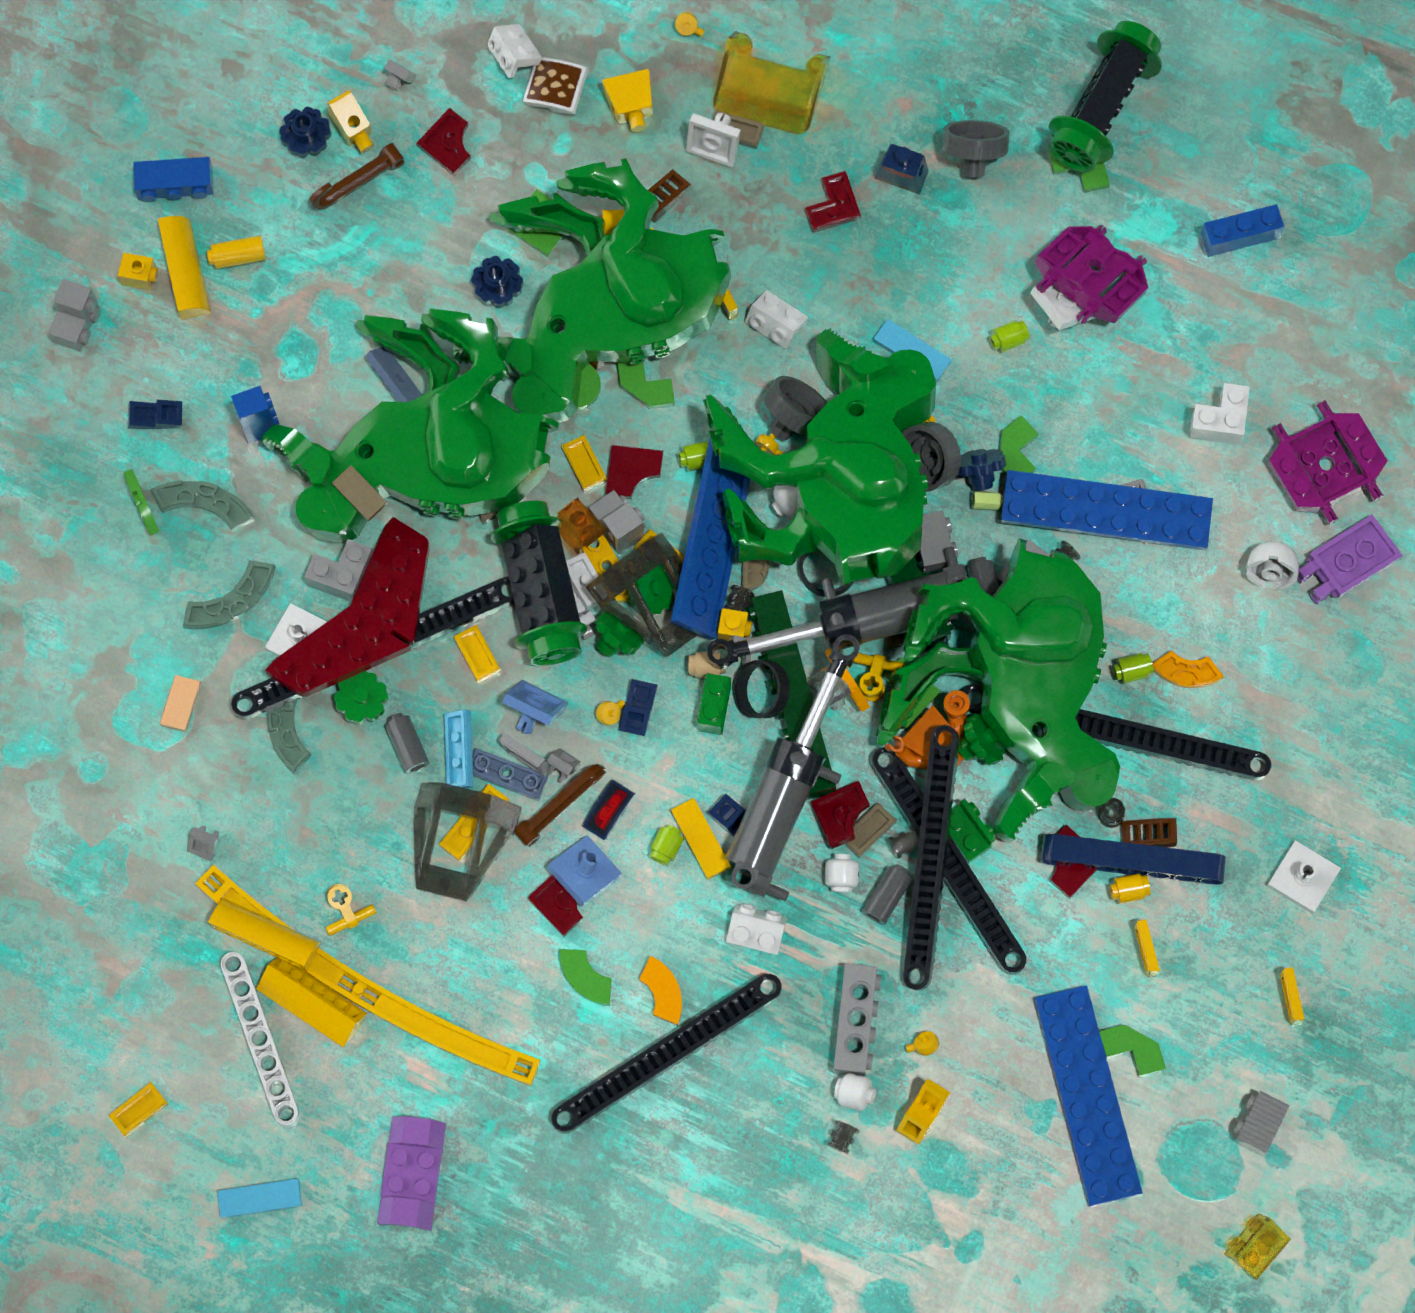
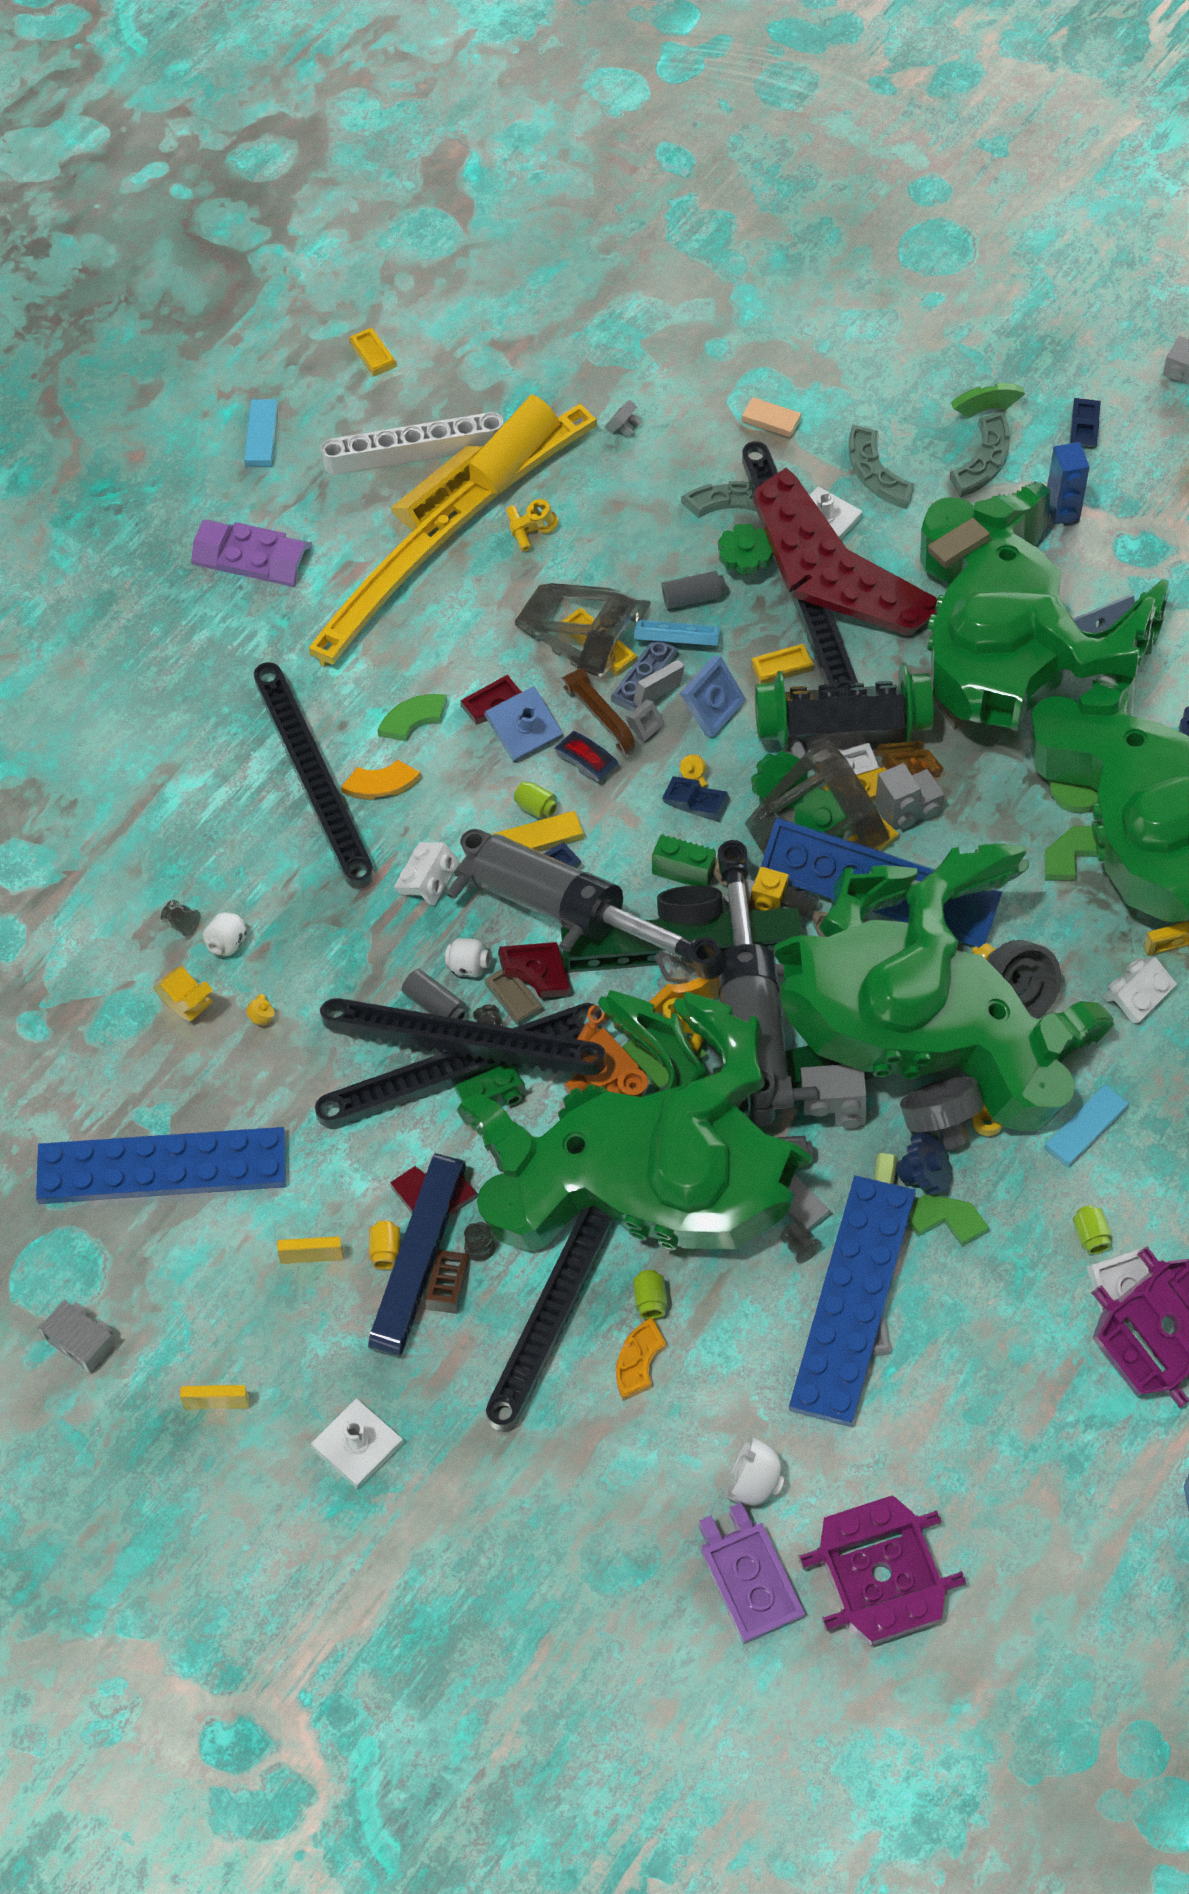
camera: 100 degrees right, 15 degrees down
light grey brick [304,539,373,602] -> none
yellow tile [561,435,607,492] -> none
dark red tile [606,445,663,499] -> none
light grey brick [833,963,881,1077] -> none
bright green tile [1099,1024,1166,1077] -> none
white brick [1189,383,1250,445] -> none

